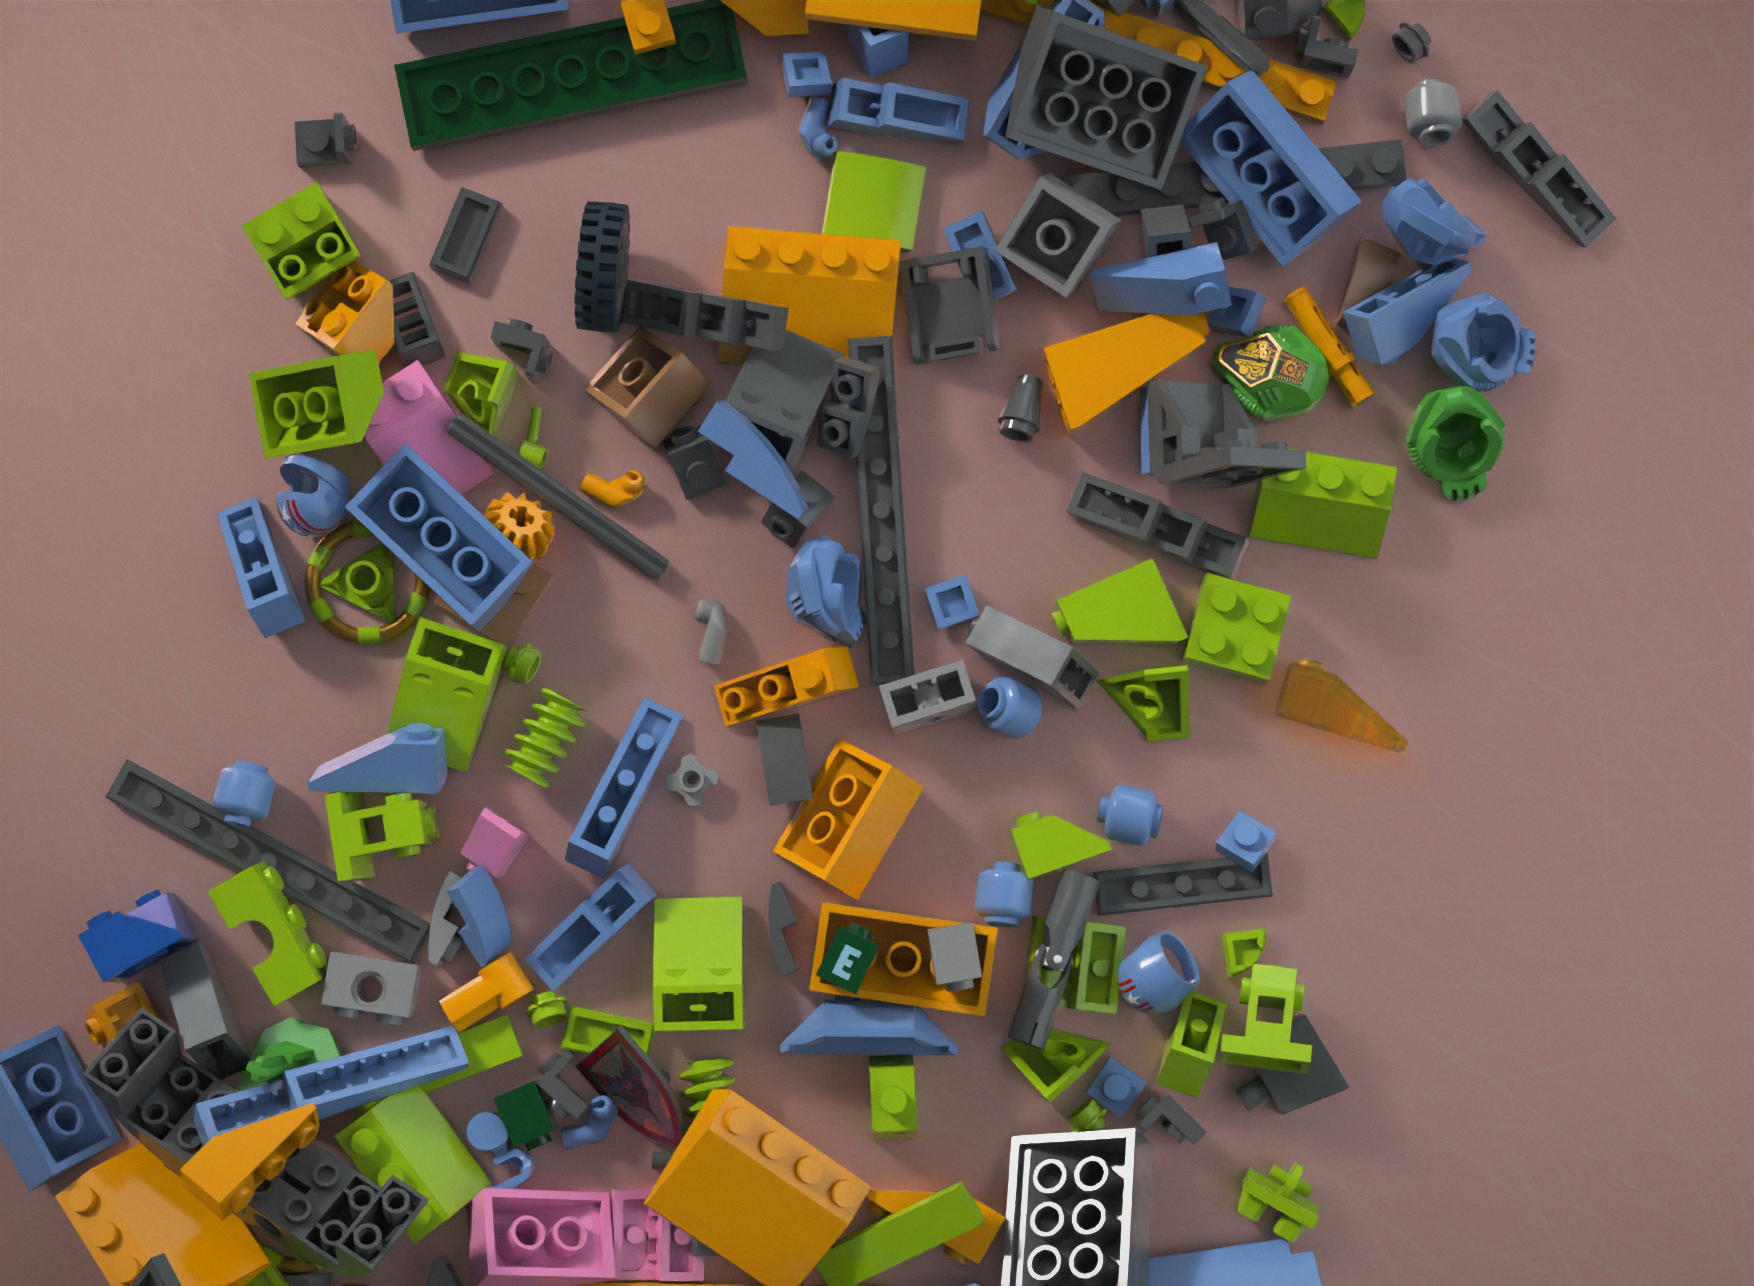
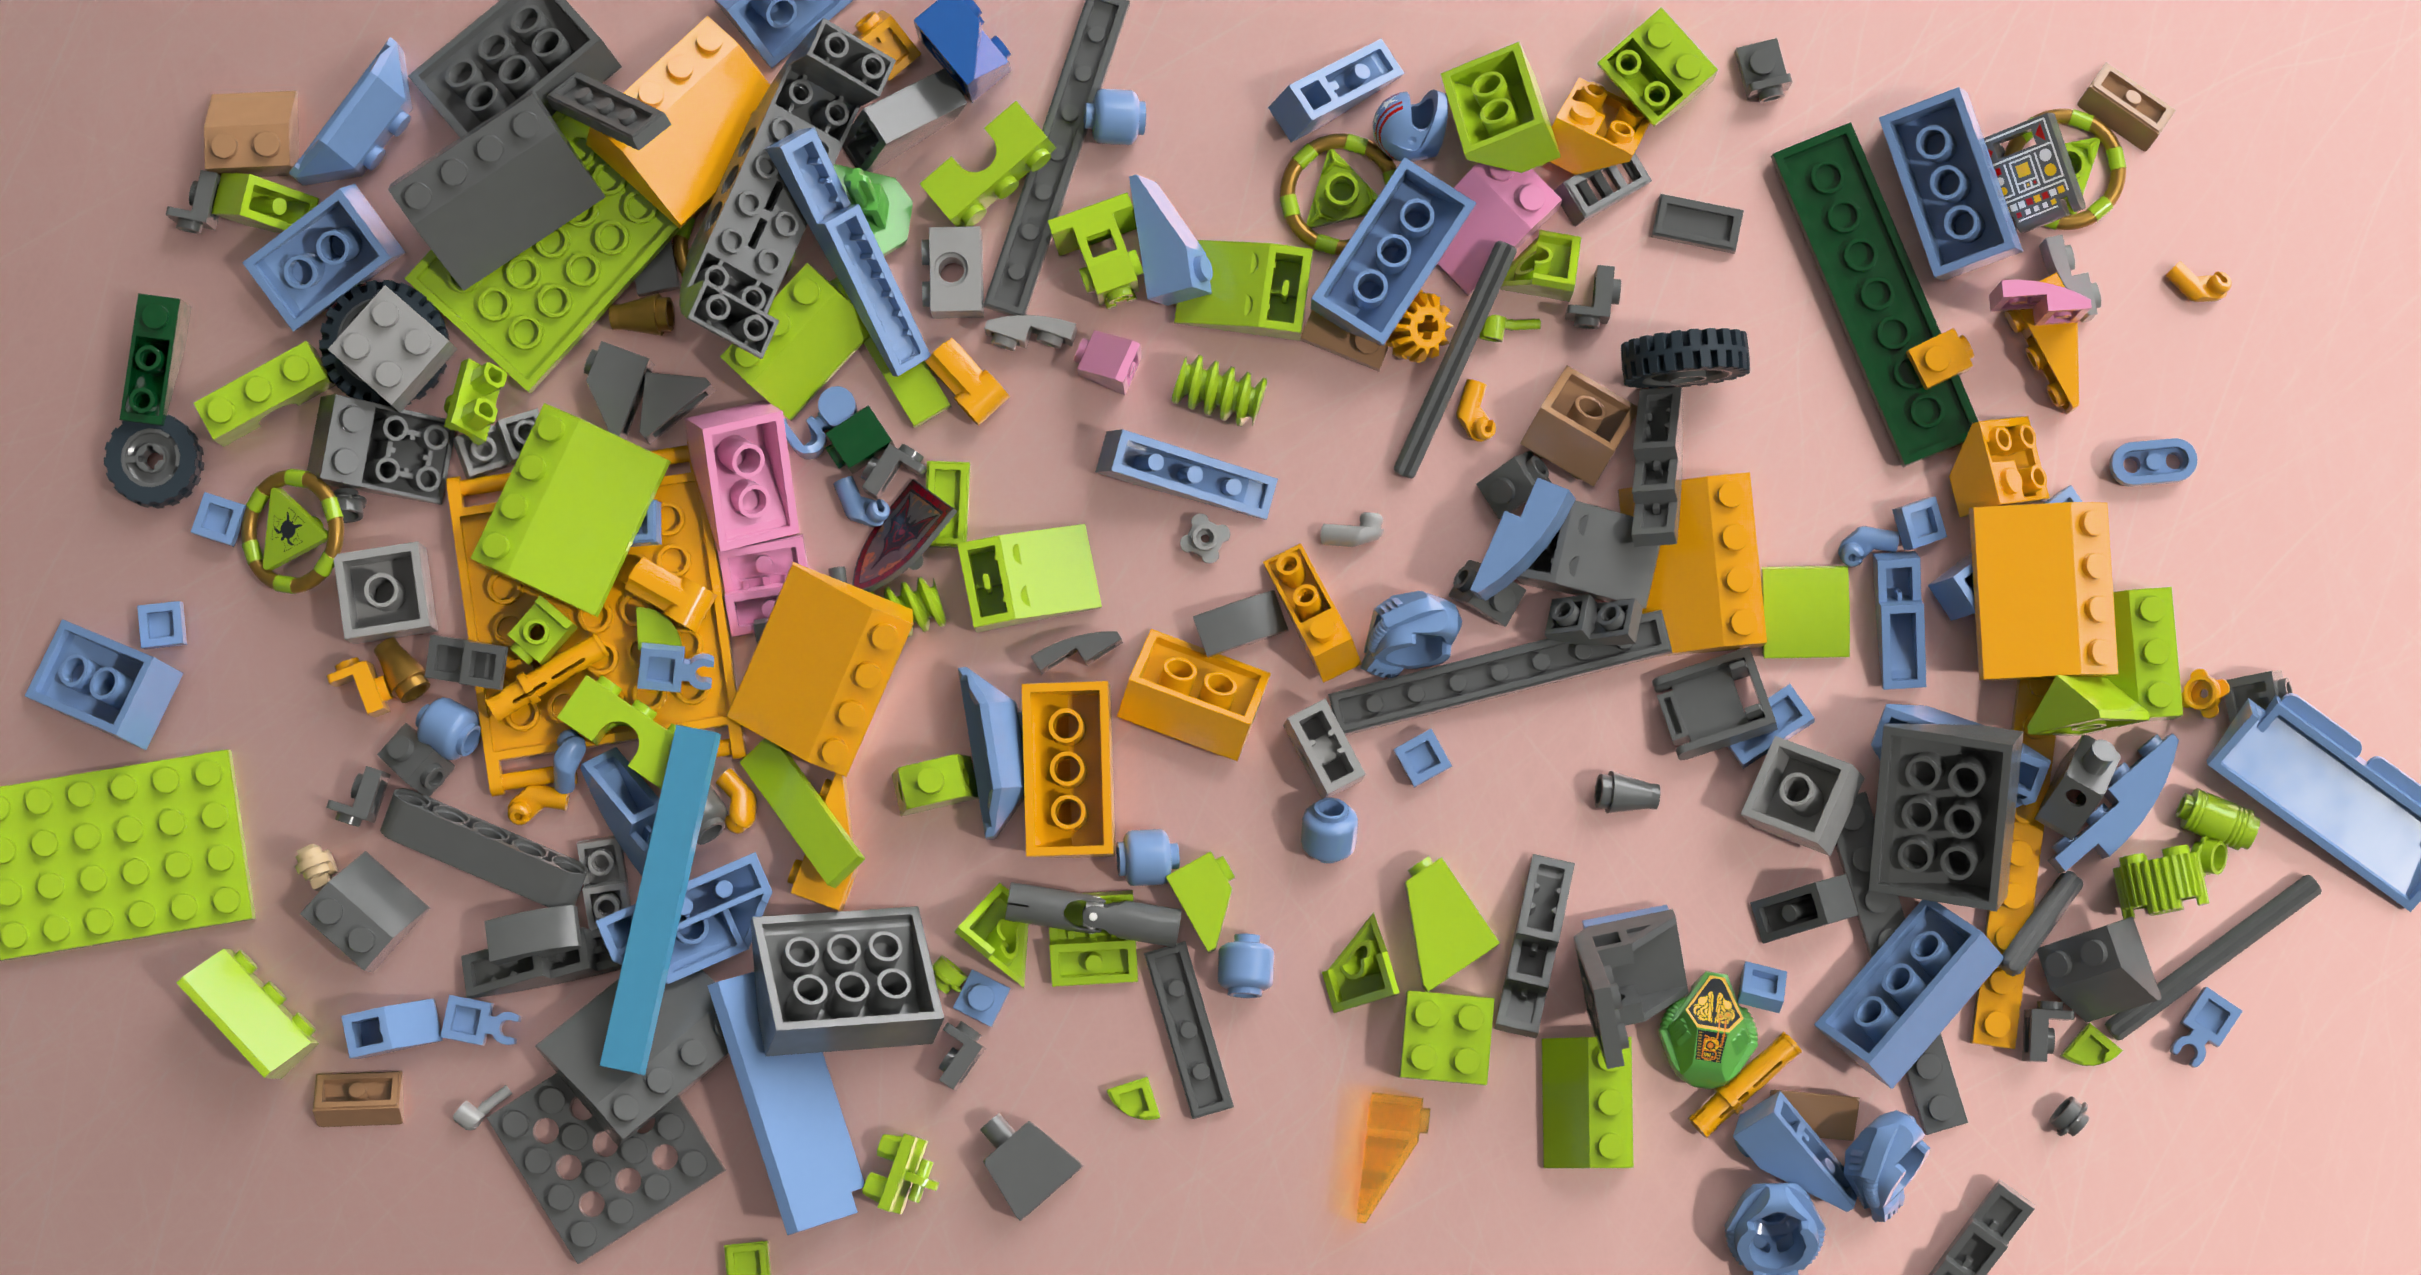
camera: 85 degrees right, 0 degrees up
light orange slope [180,1103,320,1221] -> none
medium blue slope [447,865,512,968] -> none
lime plate [504,642,542,684] -> none
medium blue slope [524,863,658,992] -> none
lime plate [525,991,568,1028] -> none
dark green brick [816,922,880,995] -> none
light grey brick [927,922,982,992] -> none
slope [965,605,1099,710] -> none
light orange slope [1042,312,1209,437] -> none
medium blue slope [1090,242,1232,315] -> none
medium blue helmet [1118,931,1200,1014] -> none
lime slope [1156,991,1227,1098] -> none
dark grey bracket [1187,197,1258,260] -> none
medium blue plate [1215,810,1277,872] -> none
lime tile [1219,964,1312,1074] -> none
light grey head [1403,79,1463,146] -> none
bright green helmet [1405,386,1506,502] -> none

